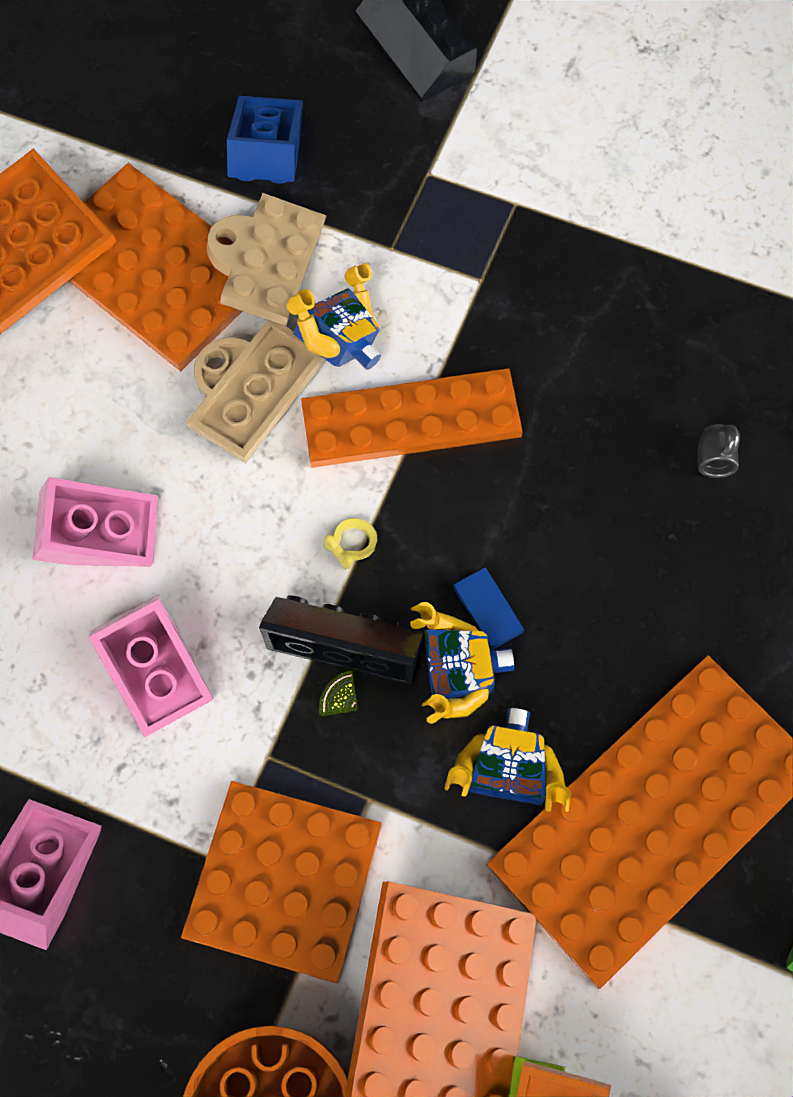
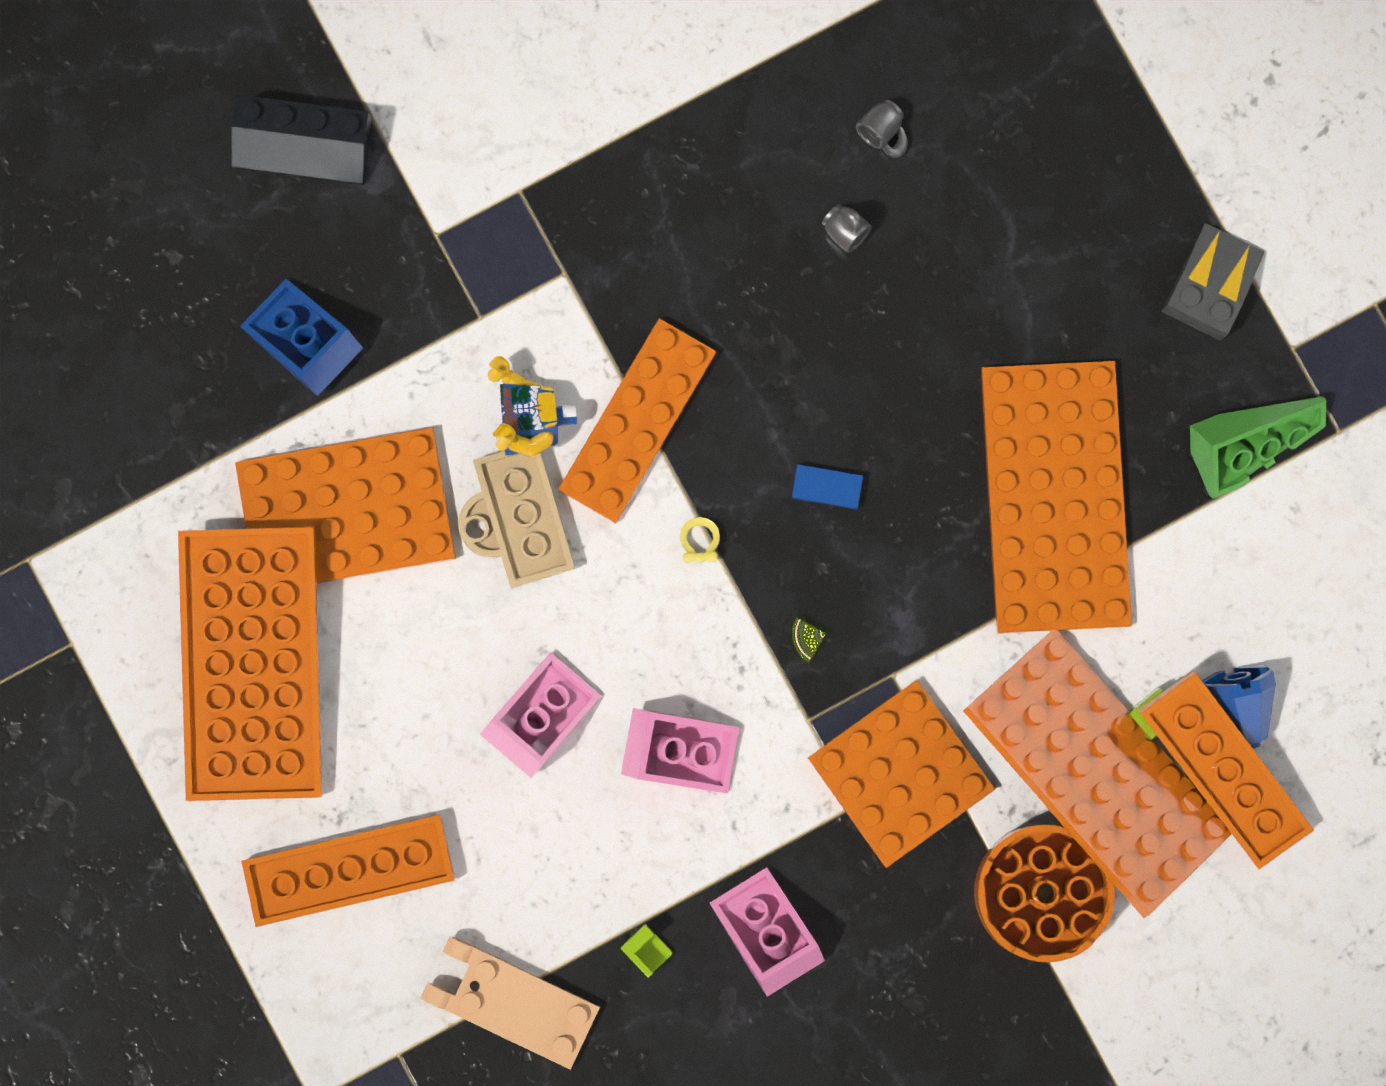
camera: 55 degrees left, 15 degrees up
tan plate [207,193,326,326] -> none
black slope [259,595,424,685] -> none
torso [410,602,514,724] -> none
torso [444,708,571,812] -> none

